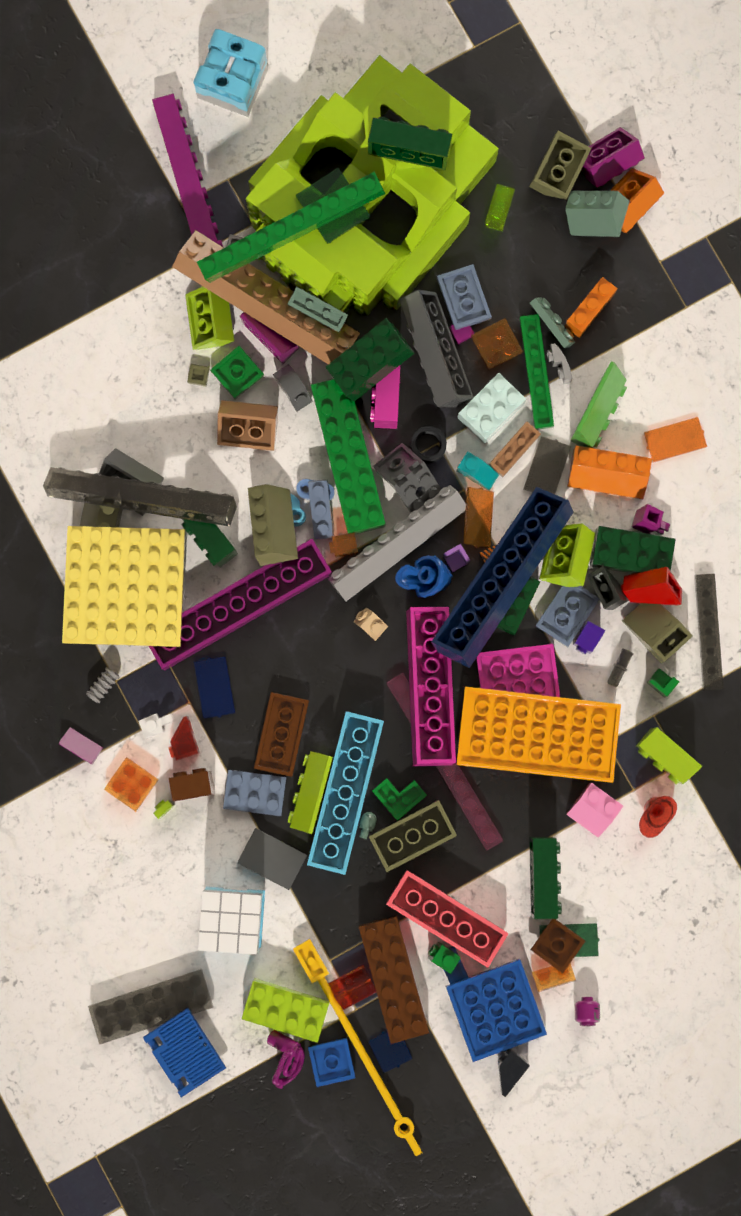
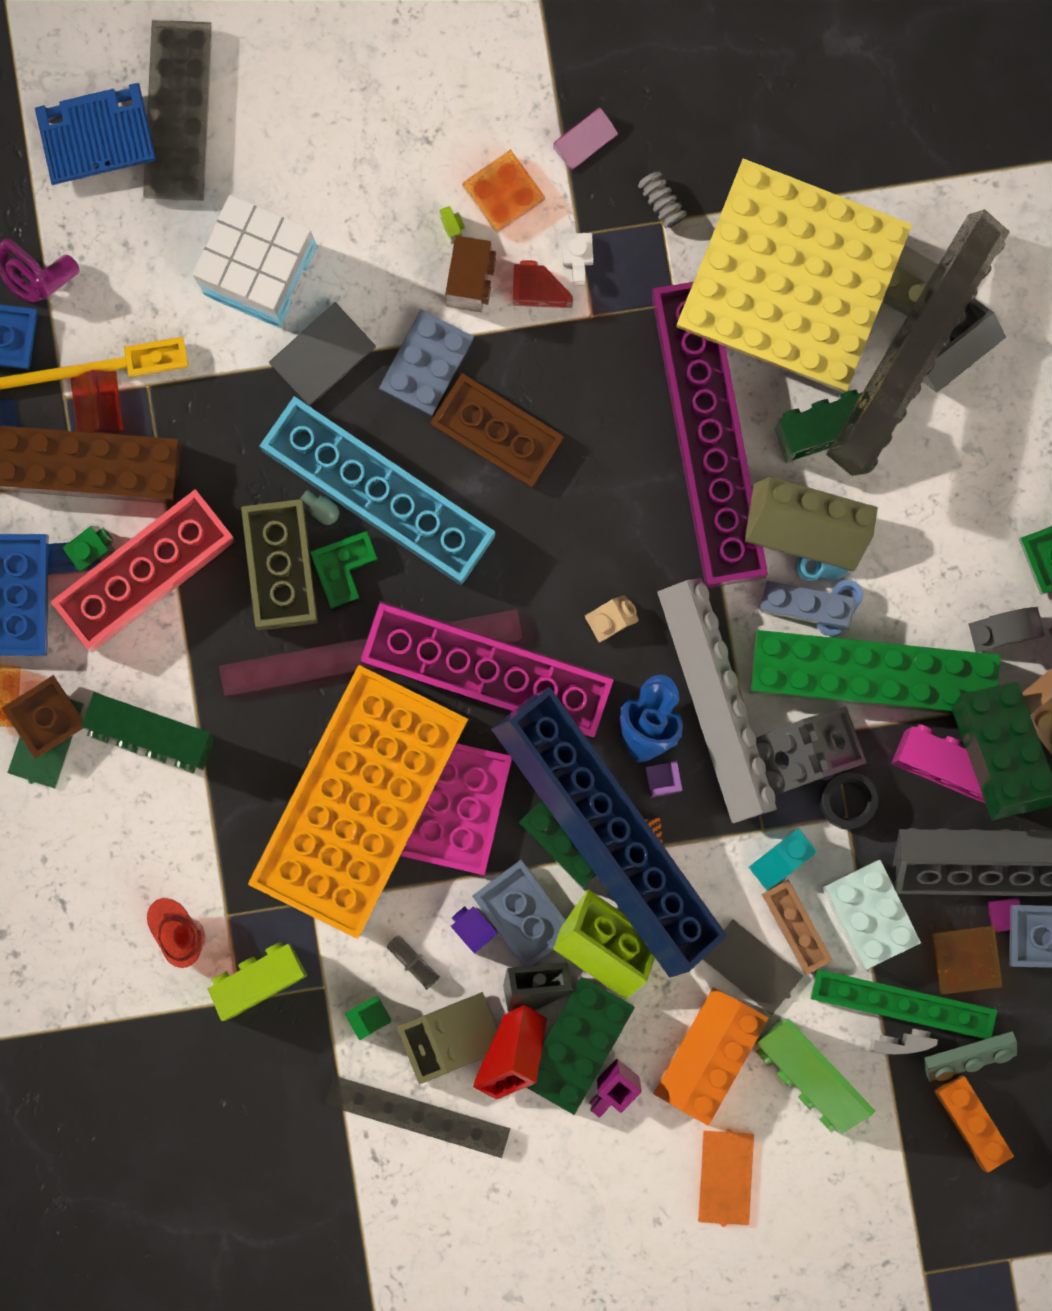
camera: 105 degrees right, 0 degrees up
clear blue piece [194,657,235,719] -> none
medium nougat slope [217,400,278,451] -> none
lime brick [242,978,329,1043] -> none
lime slope [288,751,334,834] -> none
clear orange brick [329,533,358,558] -> none
clear orange piece [464,487,494,548] -> none
bright pink slope [566,783,623,838] -> none

